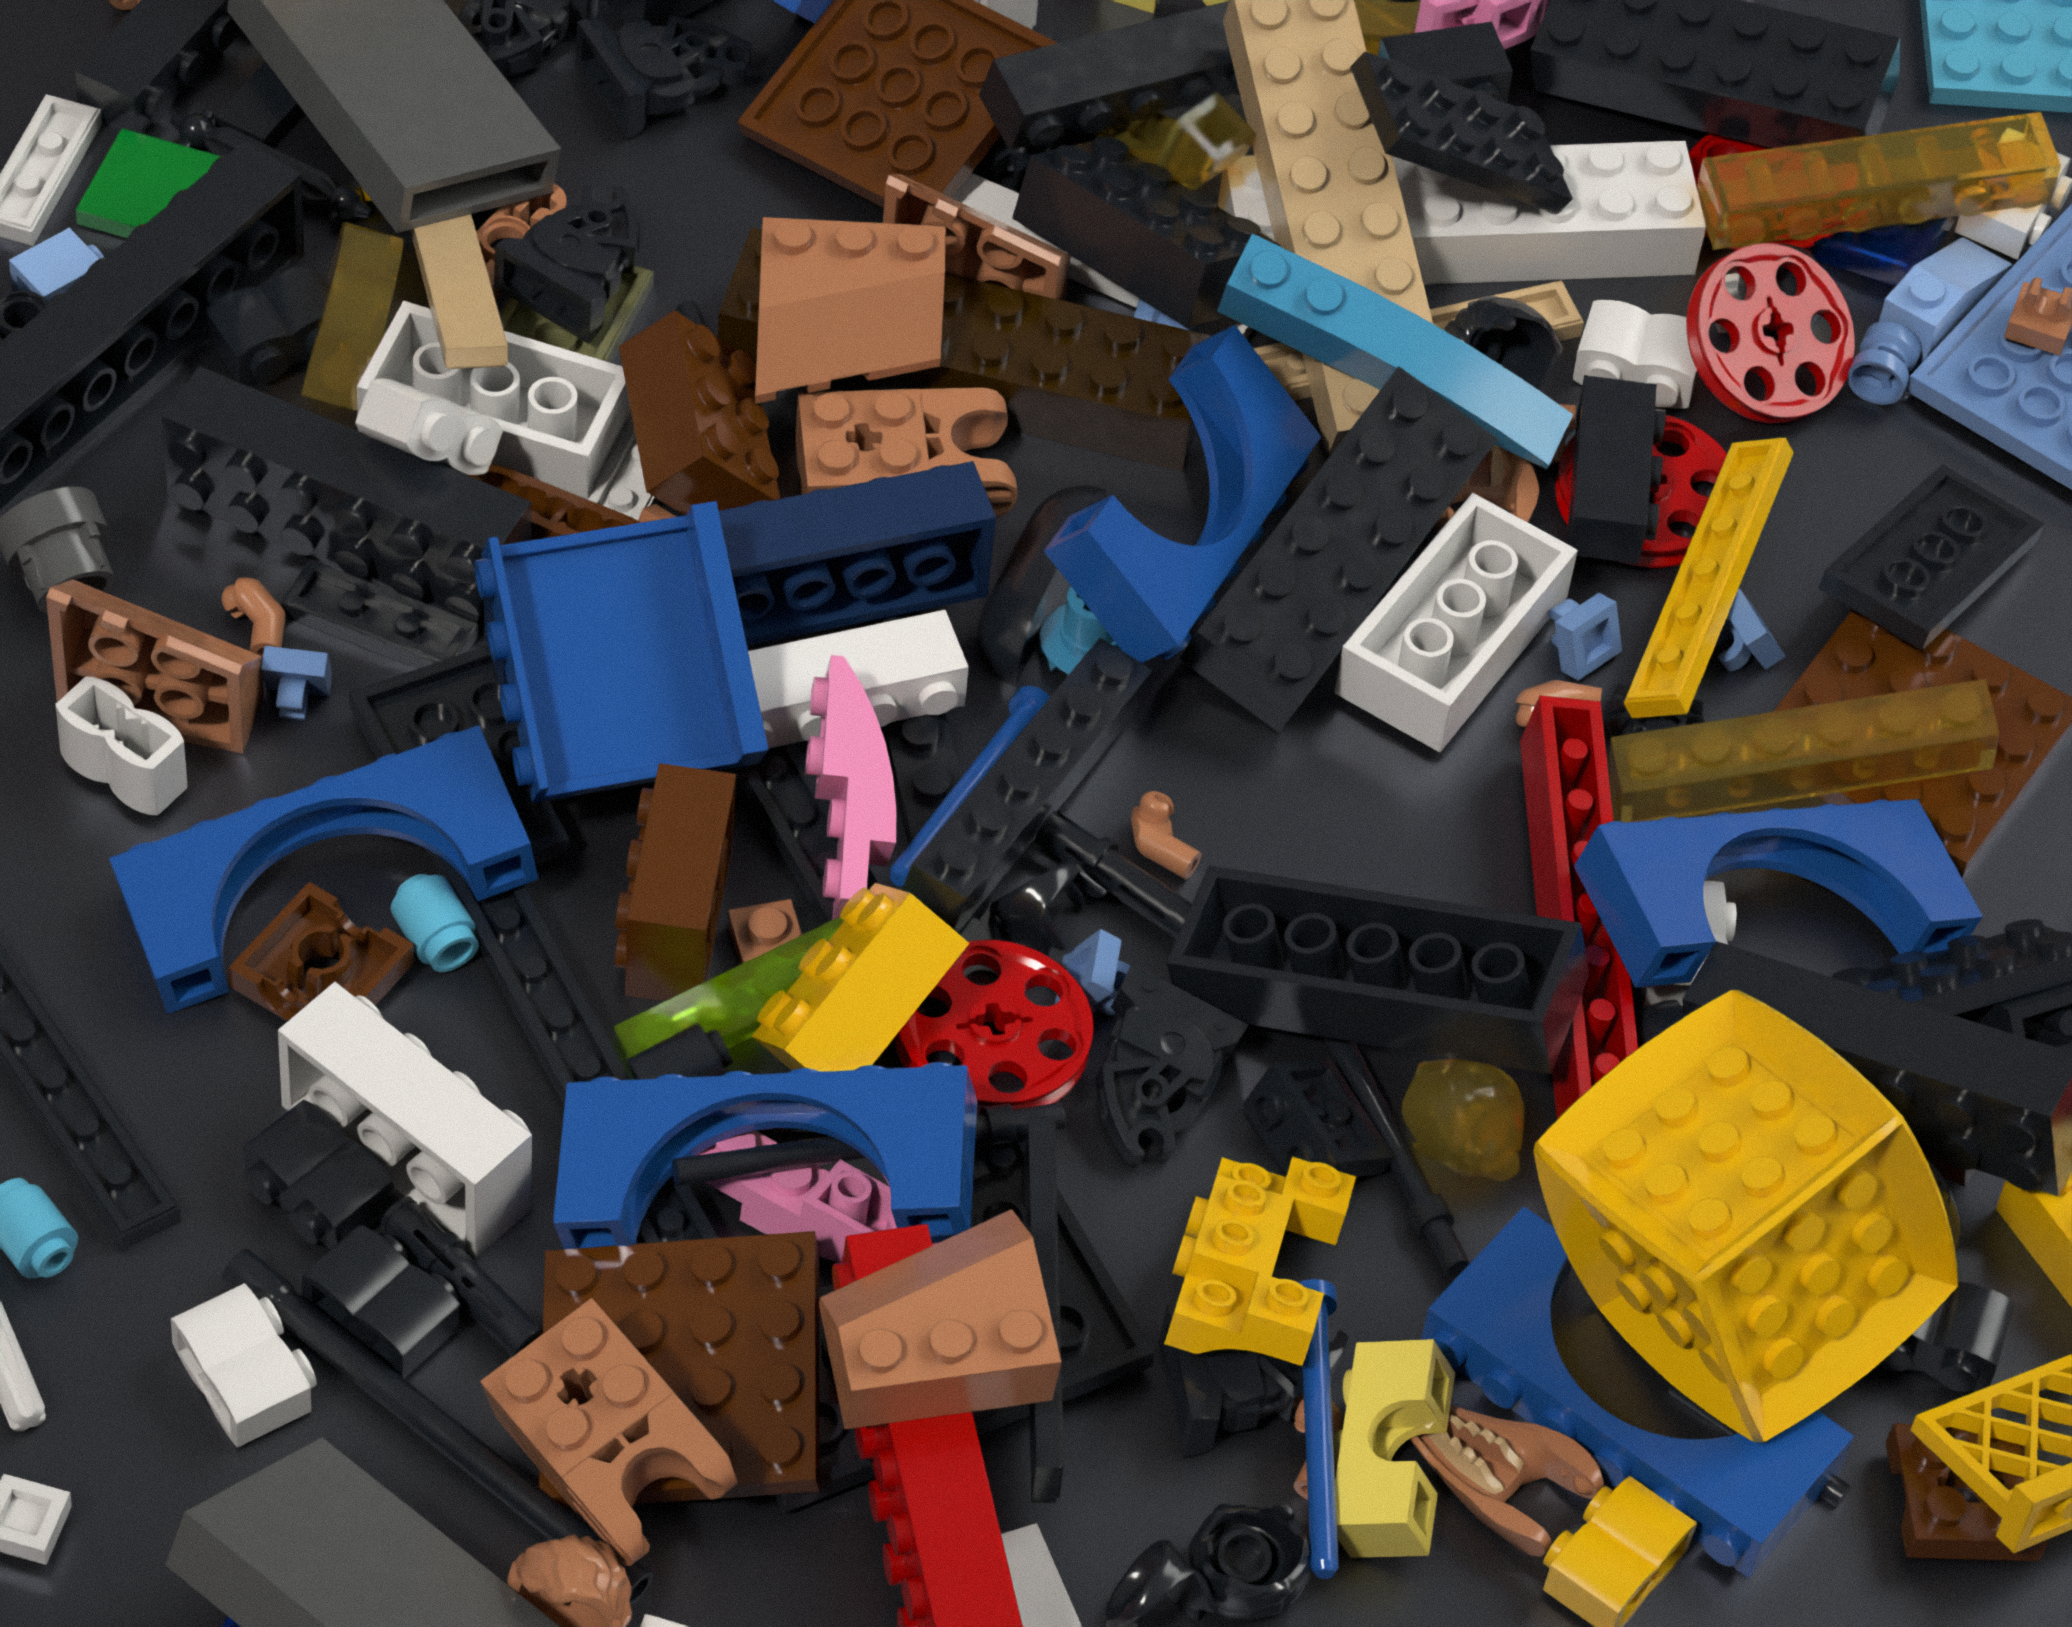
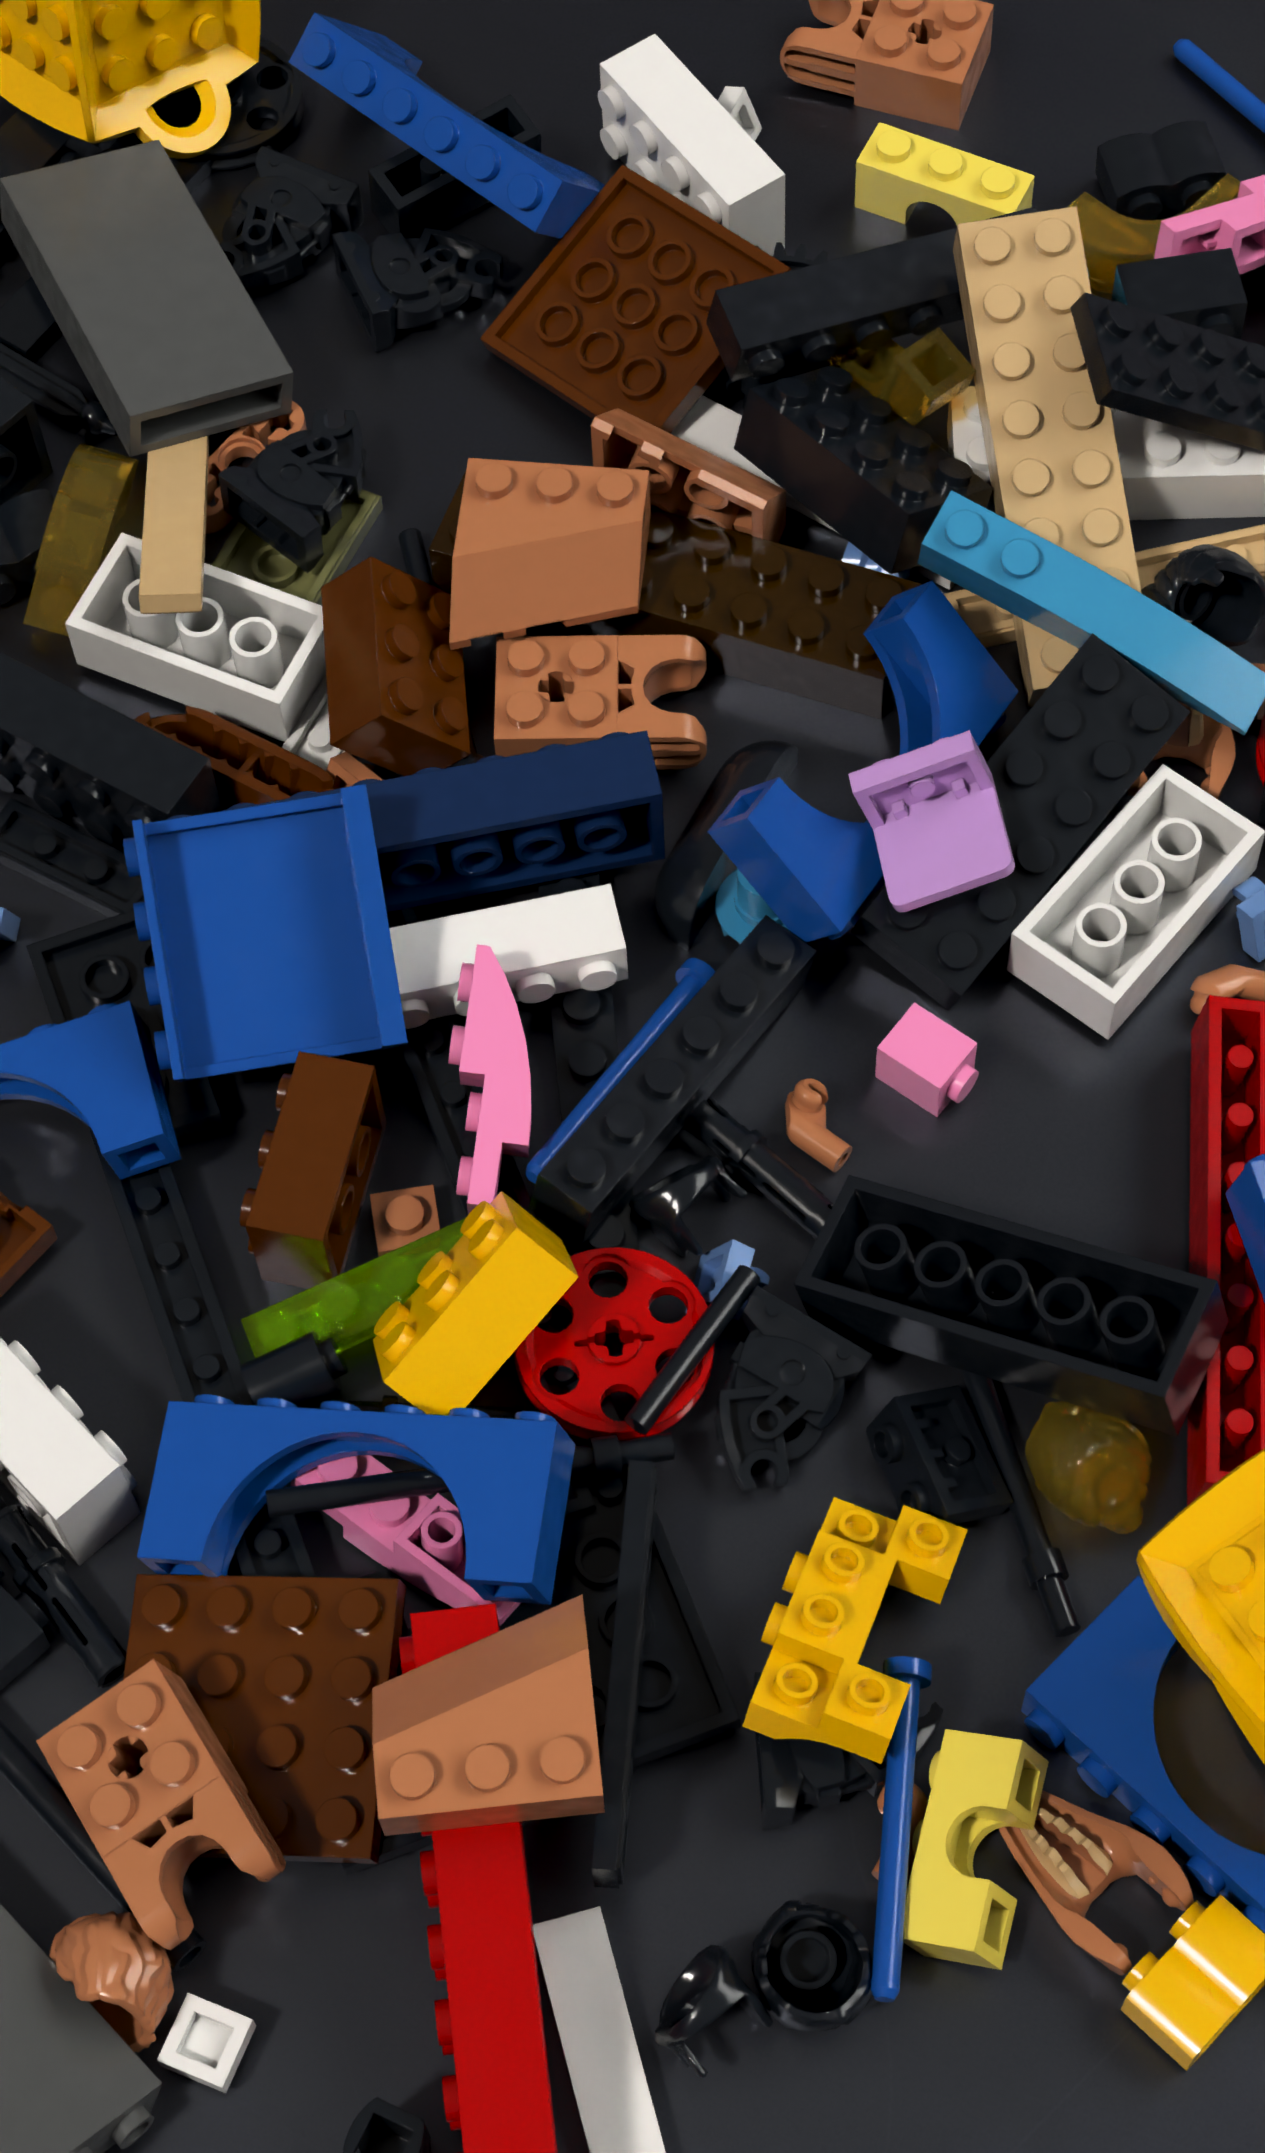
camera: 15 degrees right, 10 degrees up
white brick [355,378,503,475] -> none
medium azure brick [390,874,479,972] -> none
none -> black bar [625,1265,761,1435]
none -> lavender bracket [848,730,1015,912]
none -> bright pink brick [875,1002,979,1117]

